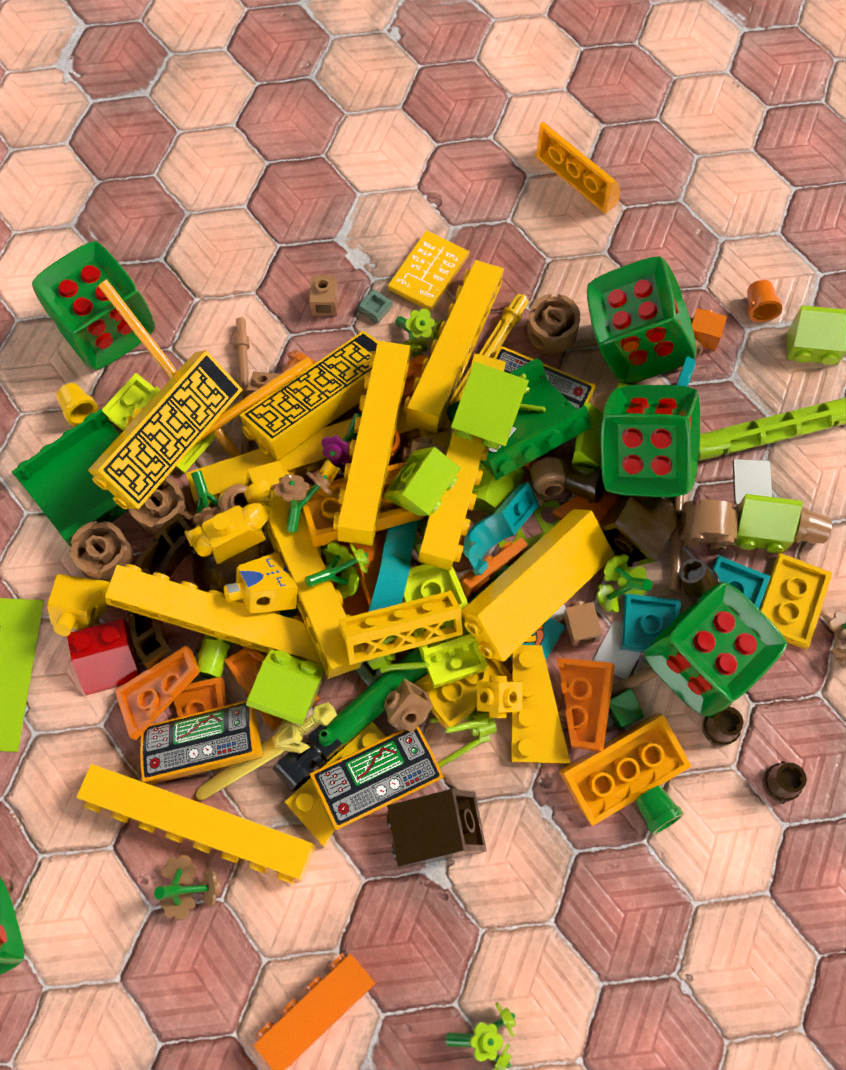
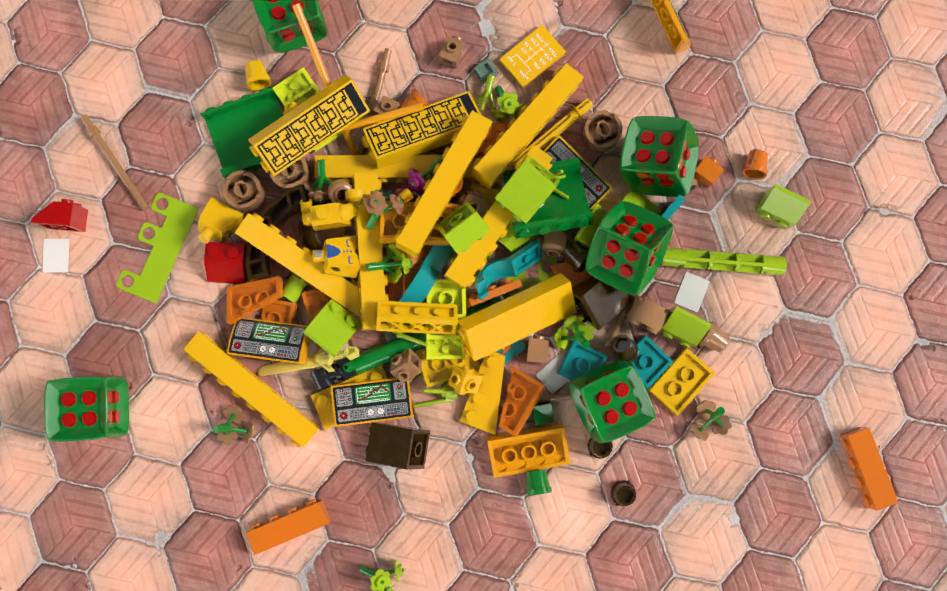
camera: 15 degrees right, 15 degrees up
none -> lime plant [475,75,496,111]

